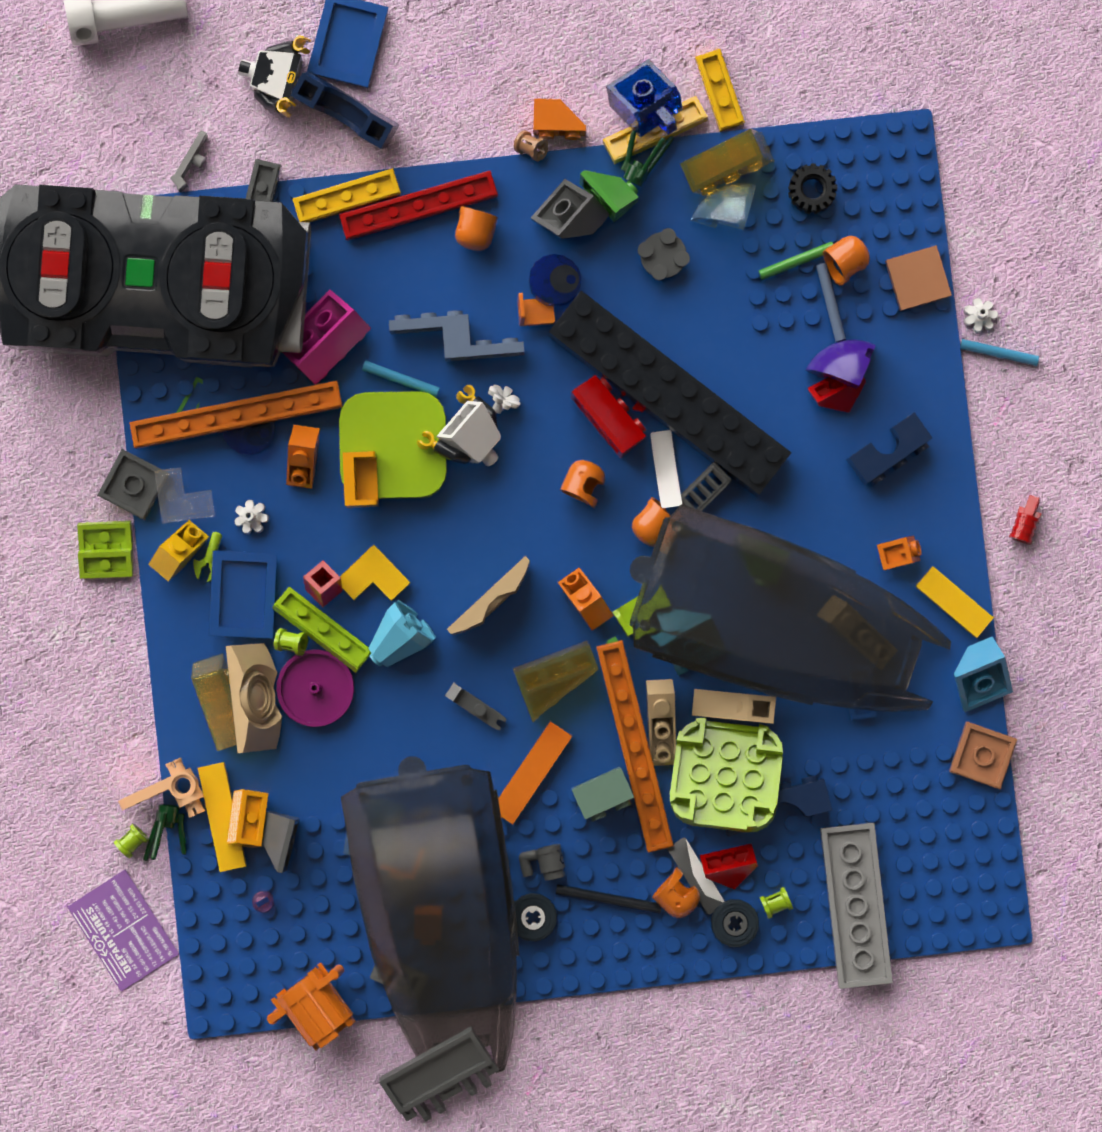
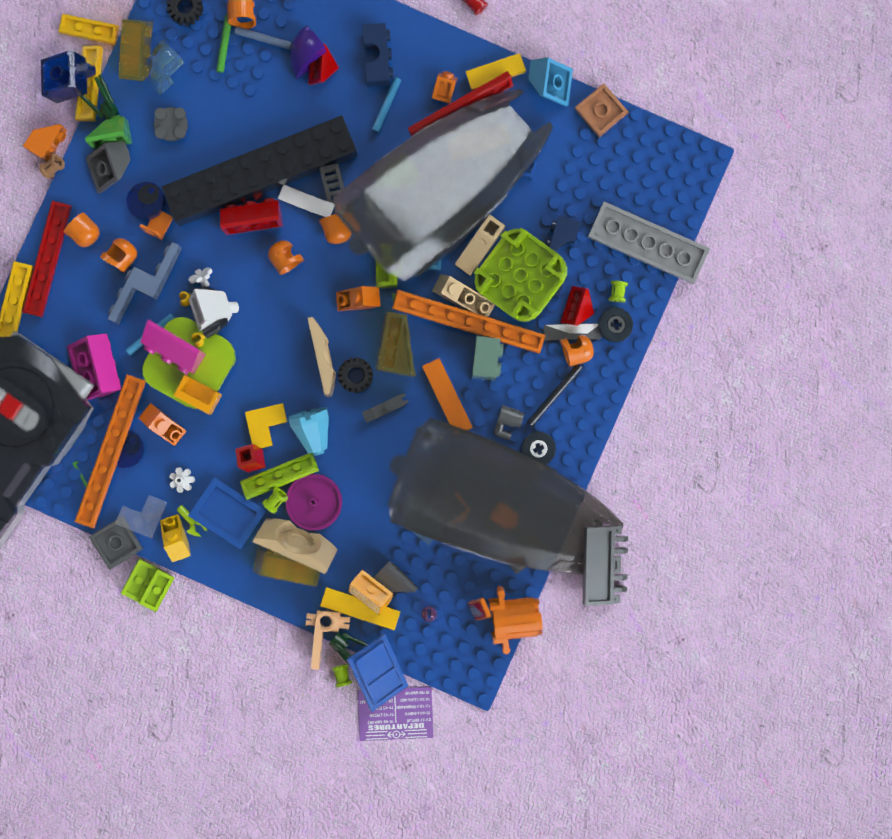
camera: 60 degrees left, 0 degrees up
none -> orange helmet [100,238,137,273]
none -> dark pink slope [140,320,206,374]
none -> black tyre [338,357,373,393]
none -> piece [347,633,408,712]
none -> dark azure bar [372,77,402,133]
none -> red tile [408,71,513,142]
none -> slope [467,597,491,620]

